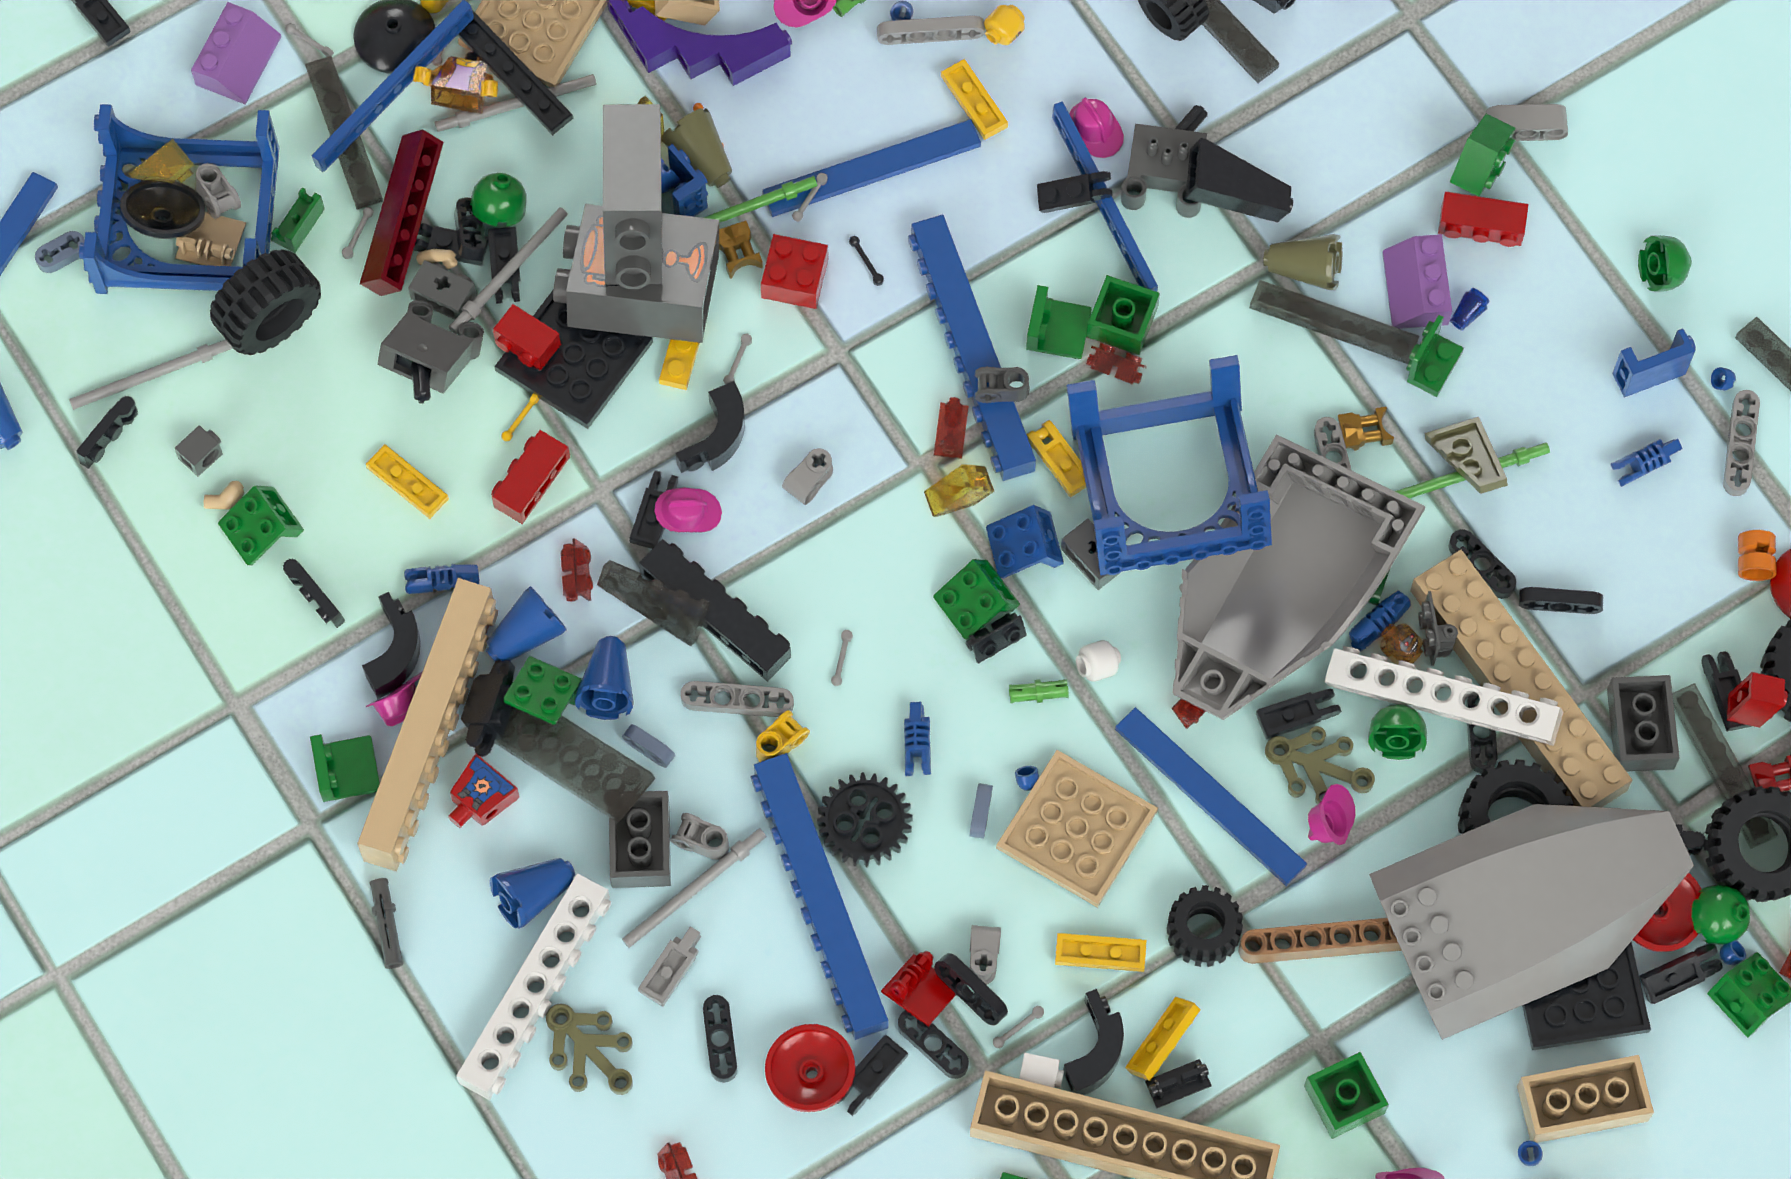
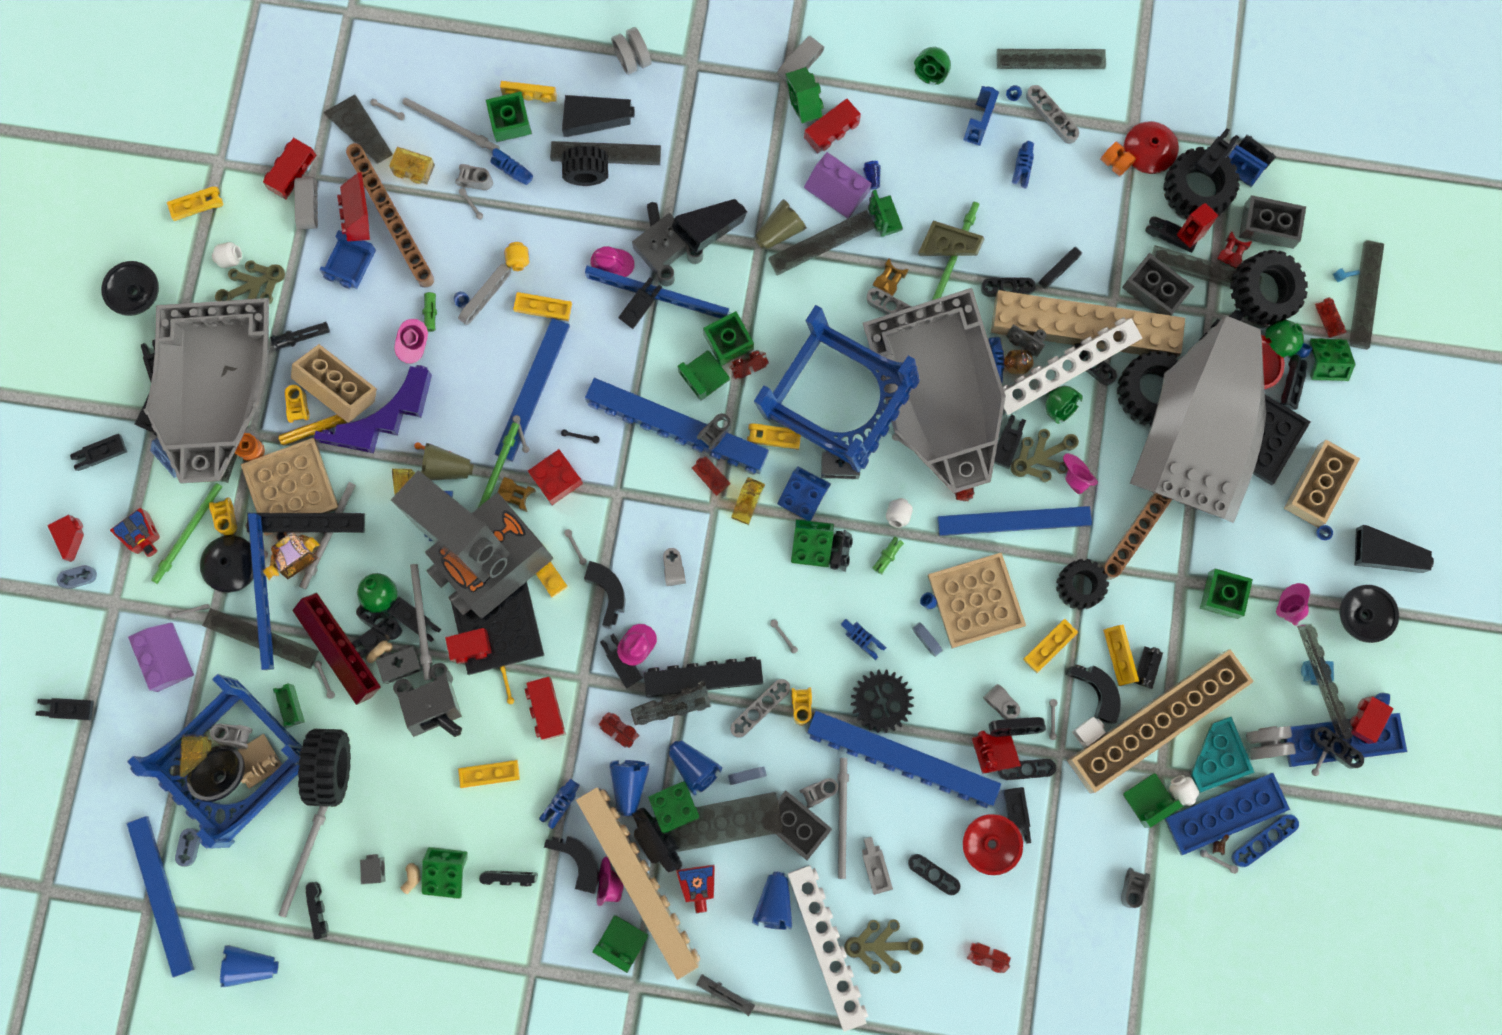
camera: 50 degrees left, 10 degrees up
blue bracket [667,144,708,217] -> none

